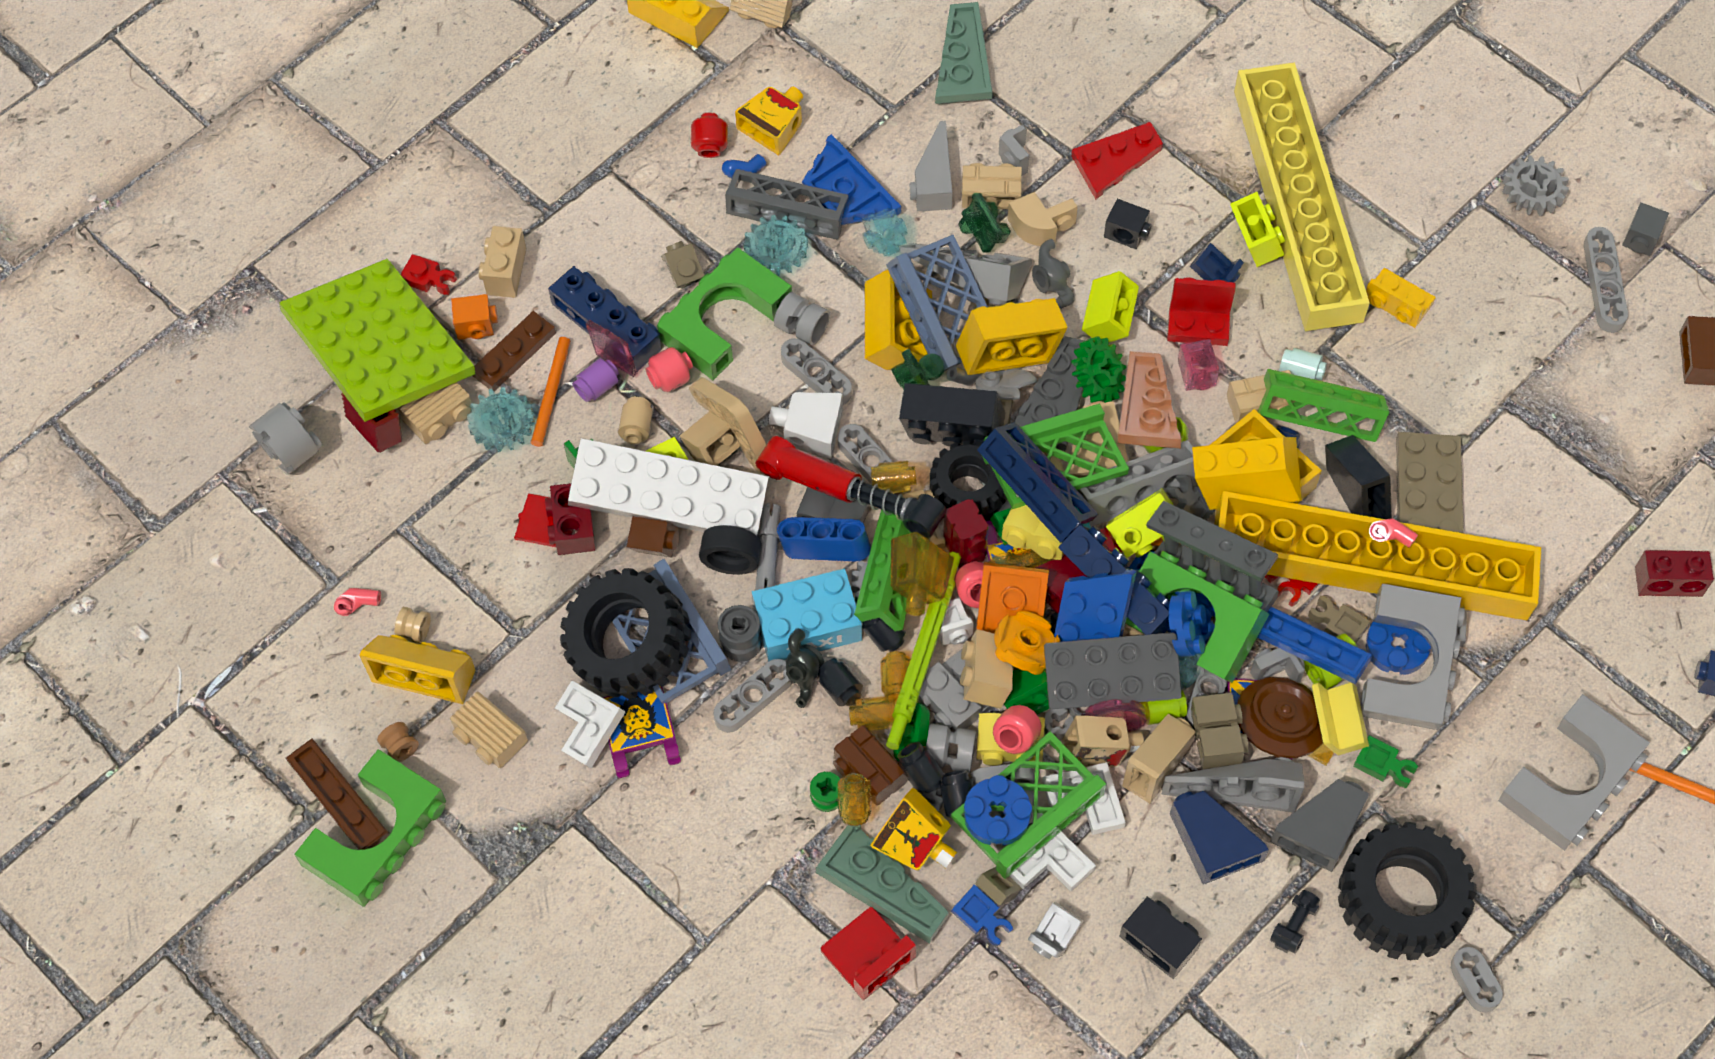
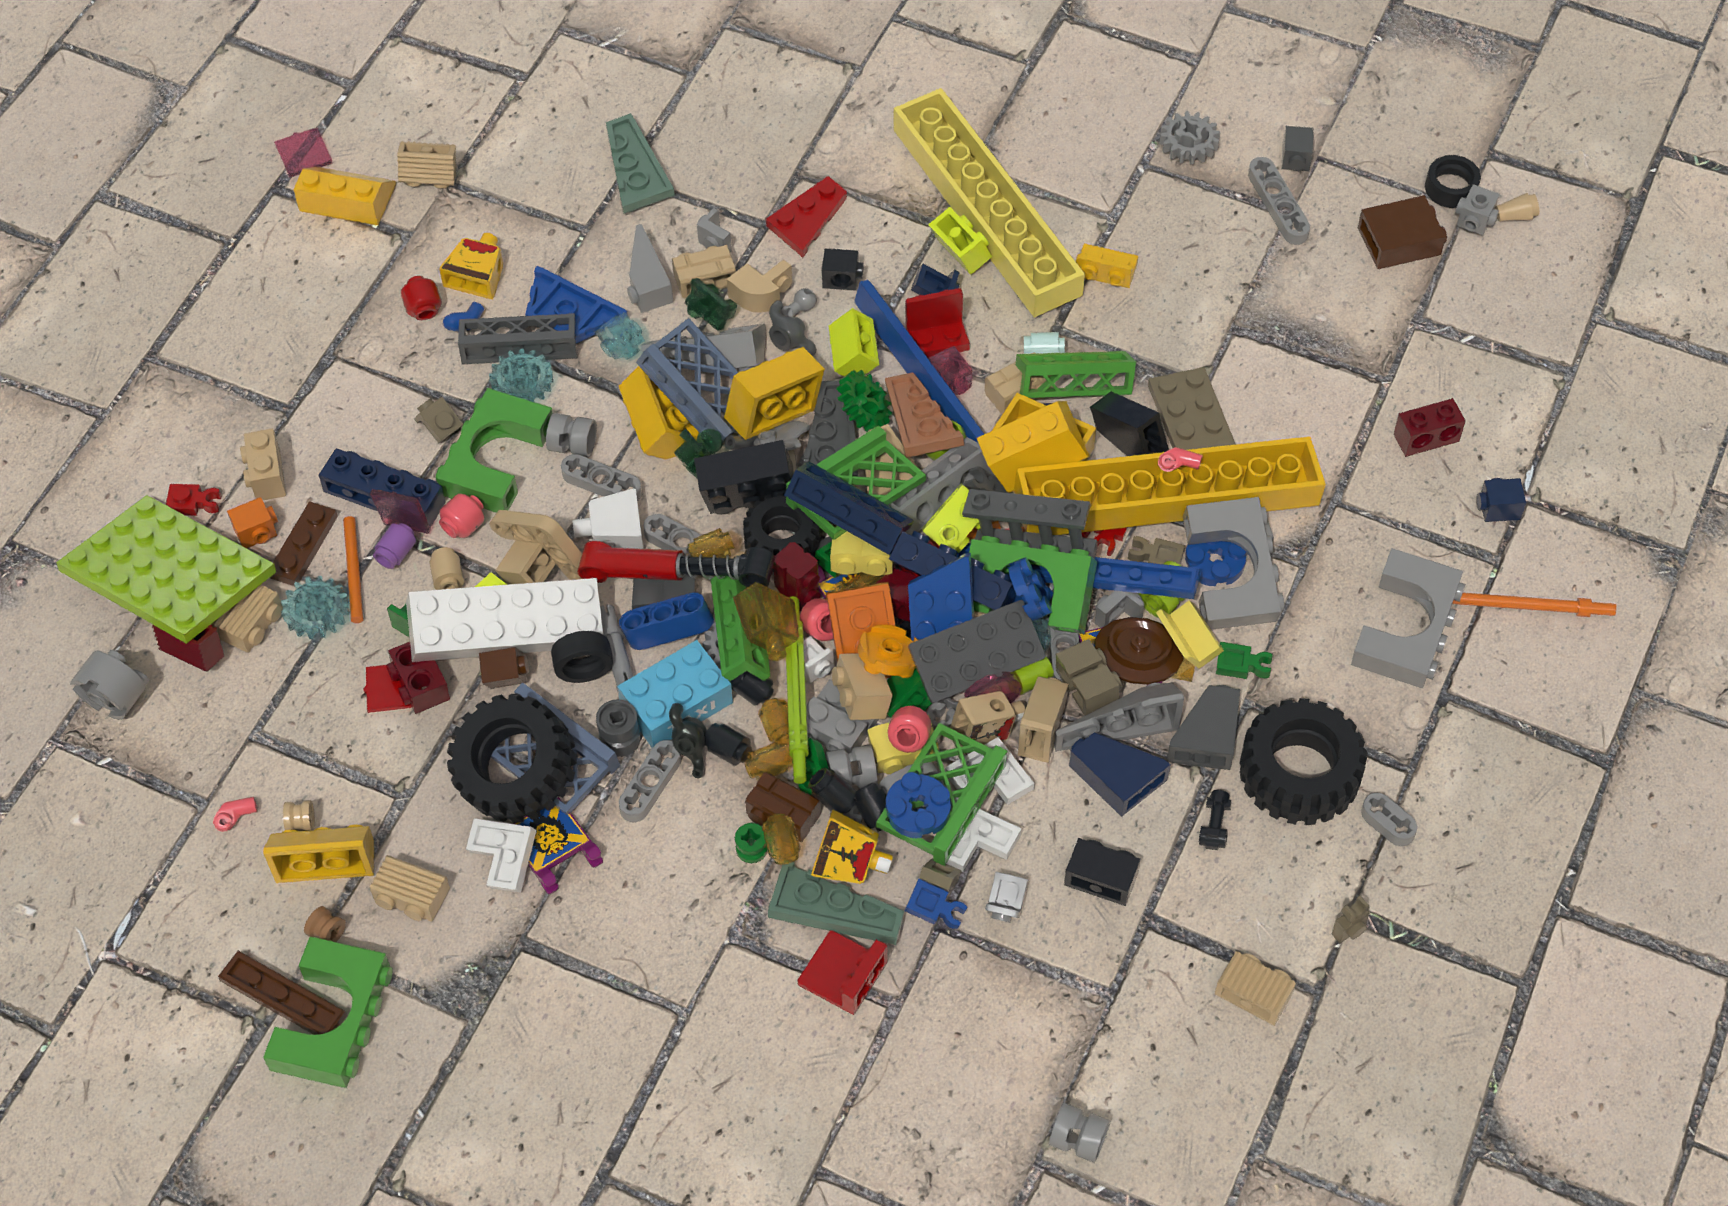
camera: 20 degrees left, 5 degrees down
none -> light grey arm [780,288,816,318]
none -> blue tile [854,280,984,443]

